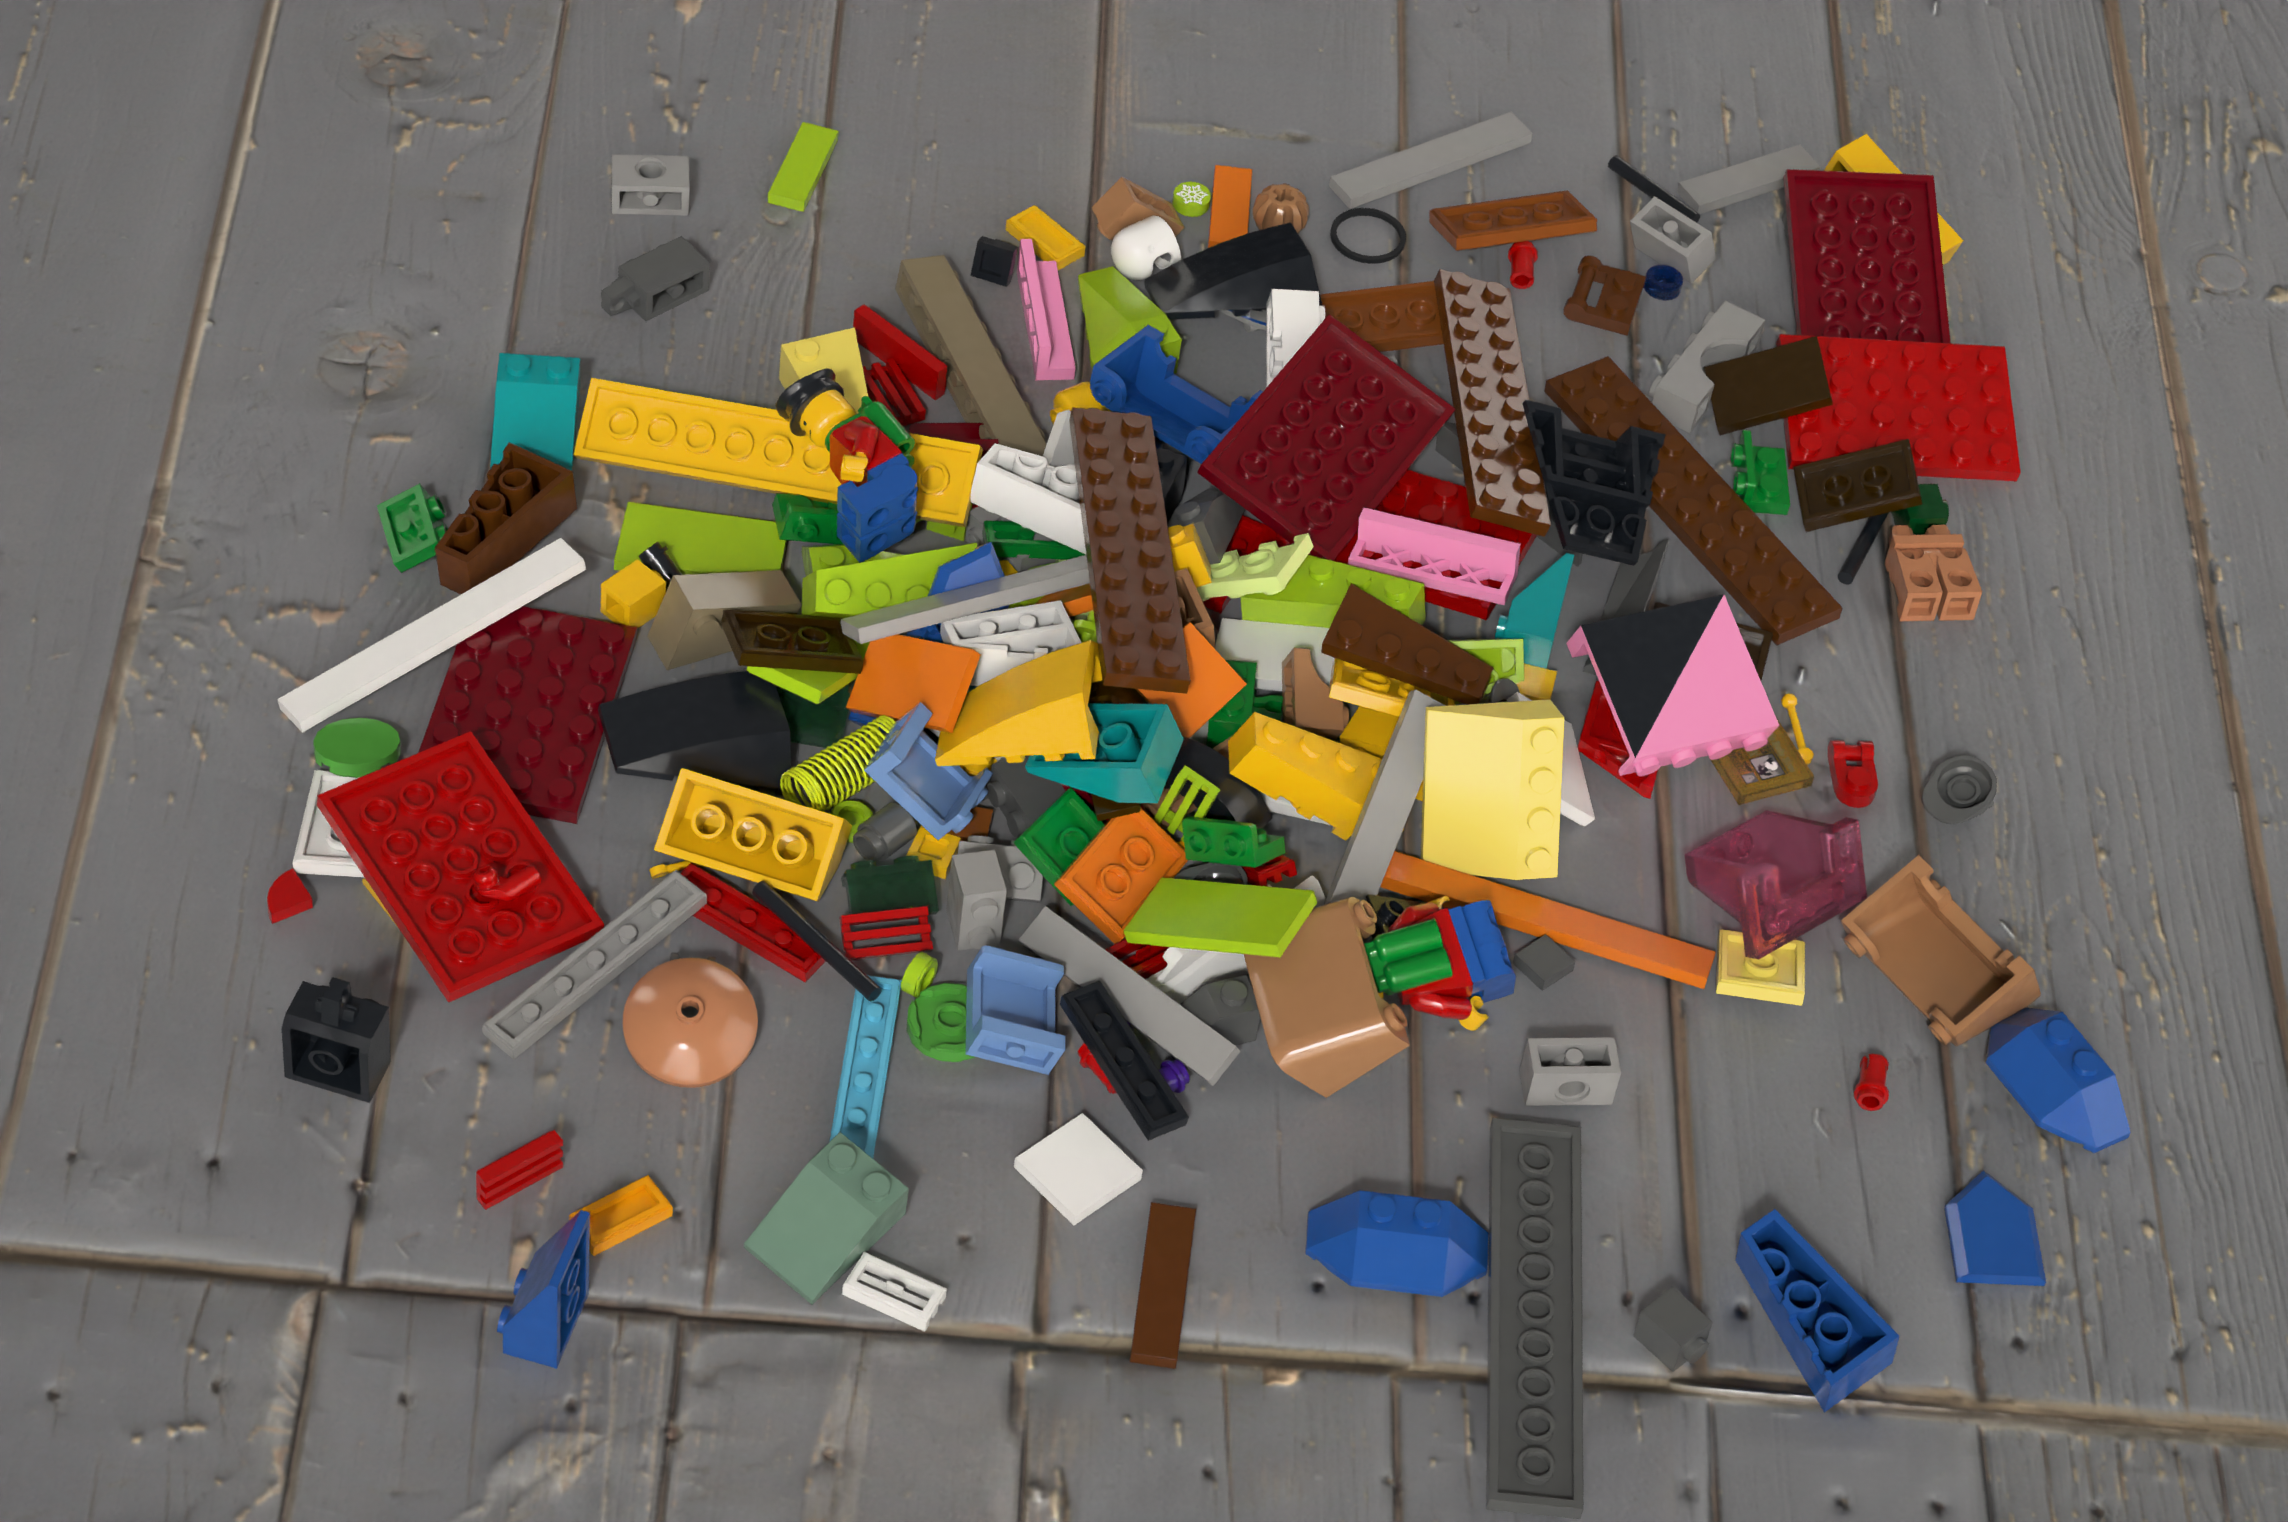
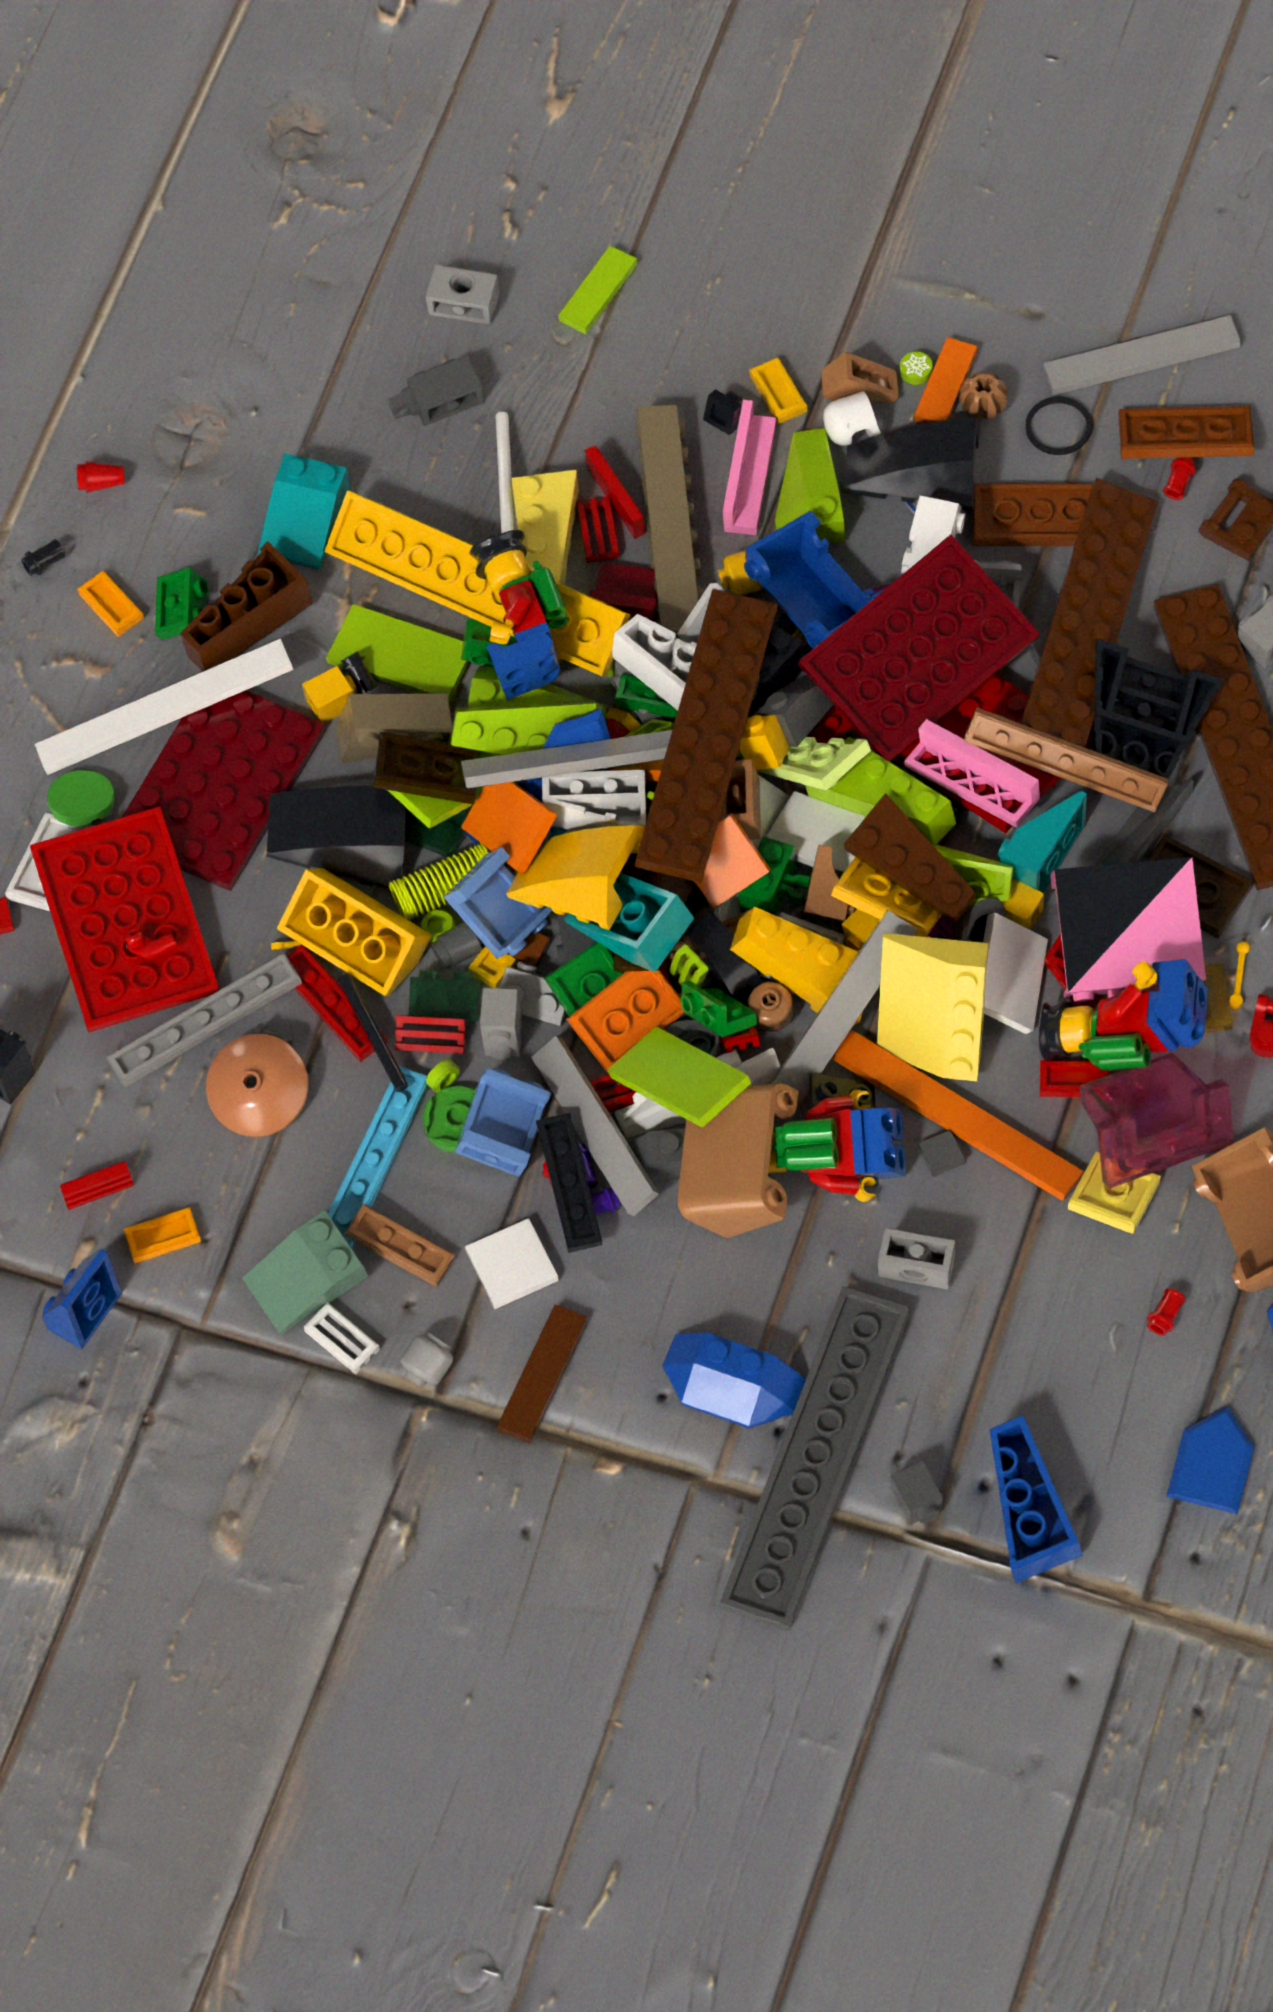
camera: 30 degrees right, 15 degrees up
none -> black pin [21,539,66,576]
none -> red cone [77,461,124,493]
none -> light orange tile [77,570,144,637]
none -> medium nougat tile [345,1204,454,1287]
none -> light grey head [400,1332,453,1387]
none -> white piece [495,412,514,533]
none -> medium nougat head [748,982,794,1032]
none -> medium nougat tile [964,707,1168,813]
none -> piece [1039,959,1209,1071]
none -> red tile [1039,1060,1110,1098]

